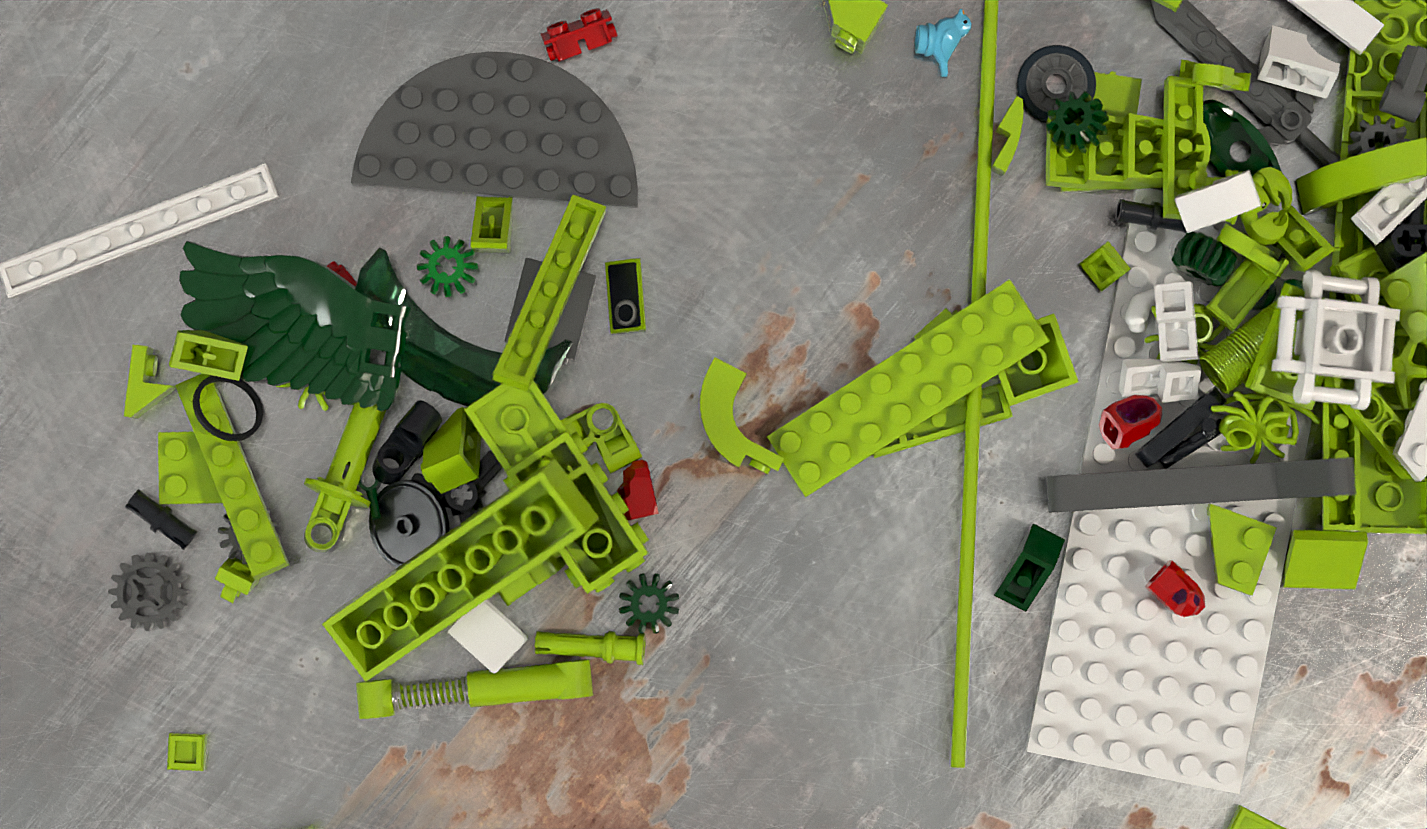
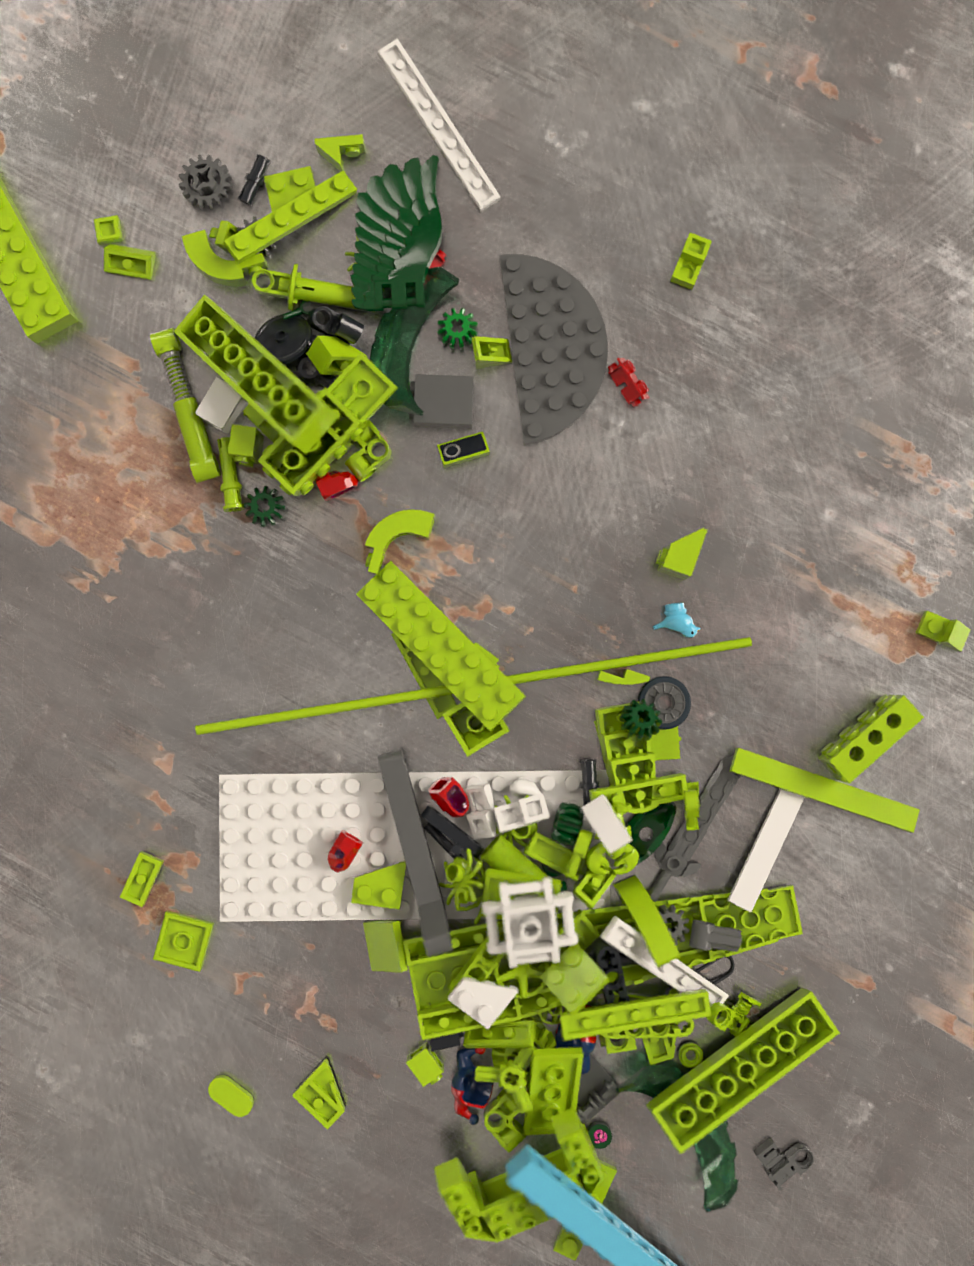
camera: 80 degrees right, 0 degrees up
lime slope [169,330,248,381] -> none
black piece [193,376,263,441] -> none
lime plate [493,194,606,392] -> none
dark green slope [994,523,1065,612] -> none
lime tile [1079,241,1131,292] -> none
white arch [1257,25,1340,99] -> none
none -> lime slope [104,244,156,280]
none -> lime arch [181,229,268,287]
none -> lime brick [228,424,264,467]

